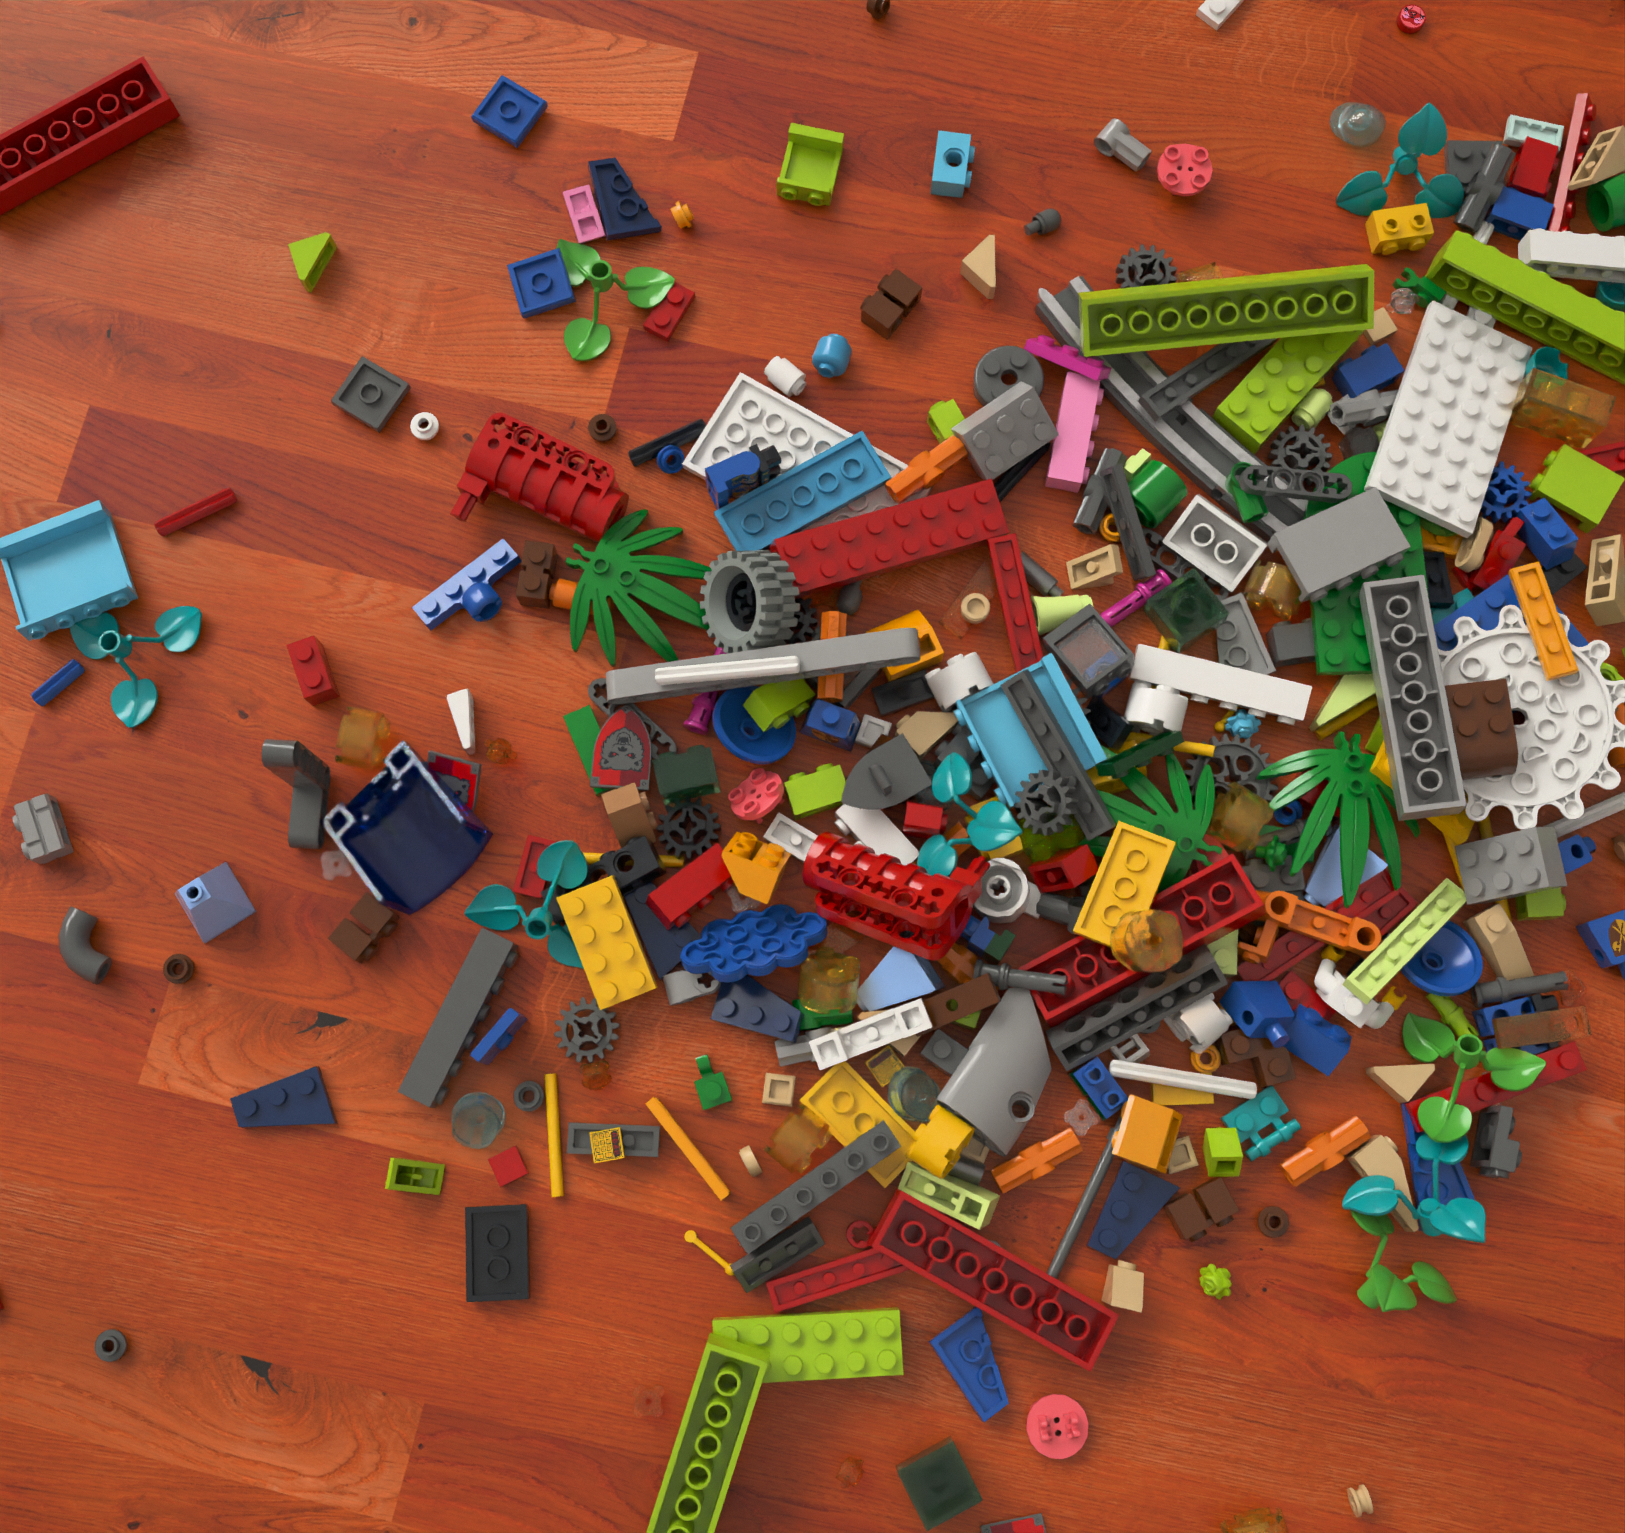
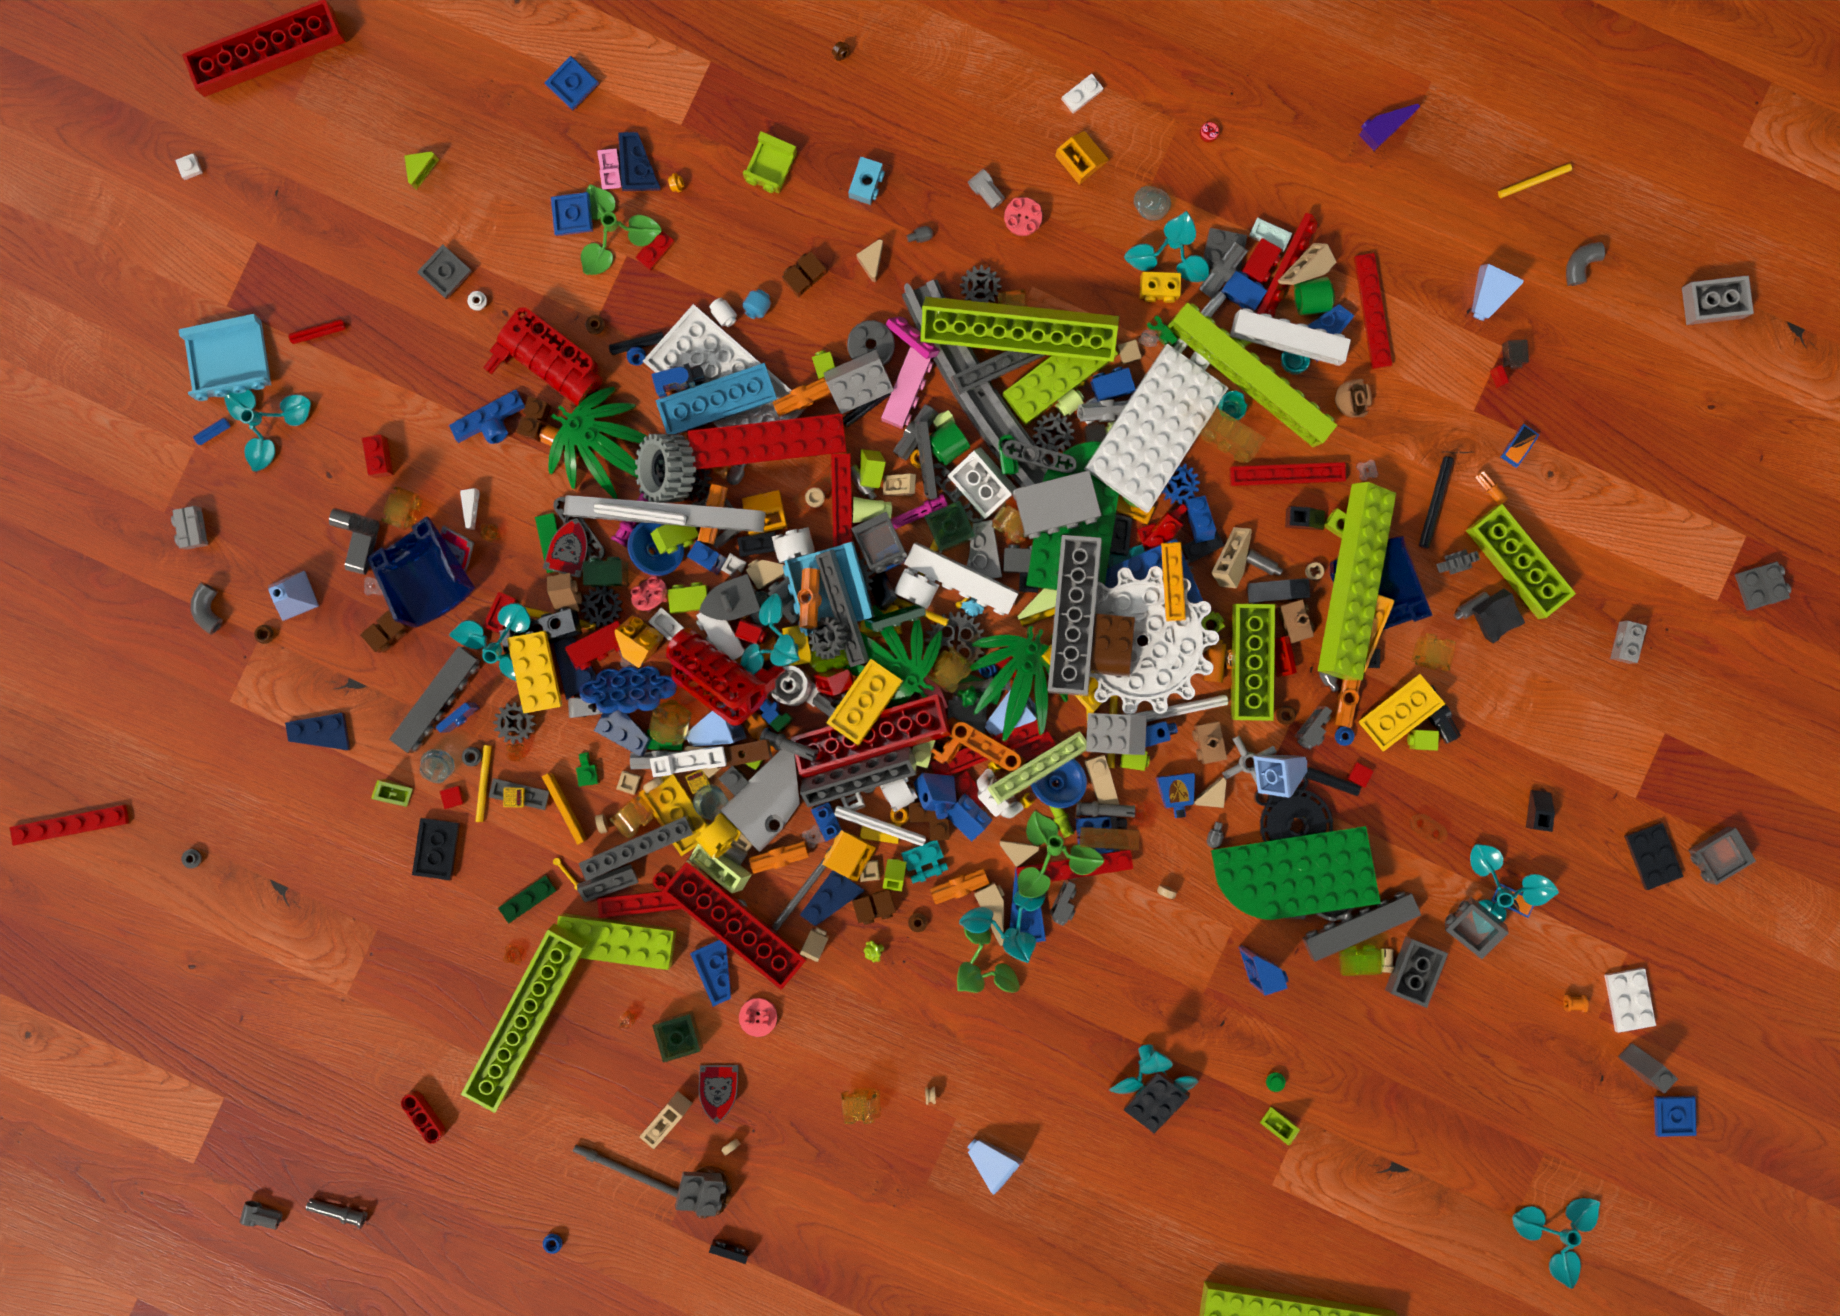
camera: 10 degrees right, 10 degrees up
clear yellow brick [1110,909,1183,972] -> none
tan plate [1455,517,1494,572] -> none
lime panel [1528,444,1625,533] -> none
none -> dark green plate [498,875,558,924]
none -> tan tile [643,777,664,793]
none -> orange piece [797,568,822,629]
none -> lime slope [860,449,886,488]
none -> black plate [1019,573,1038,593]
none -> light orange slope [1055,131,1109,185]

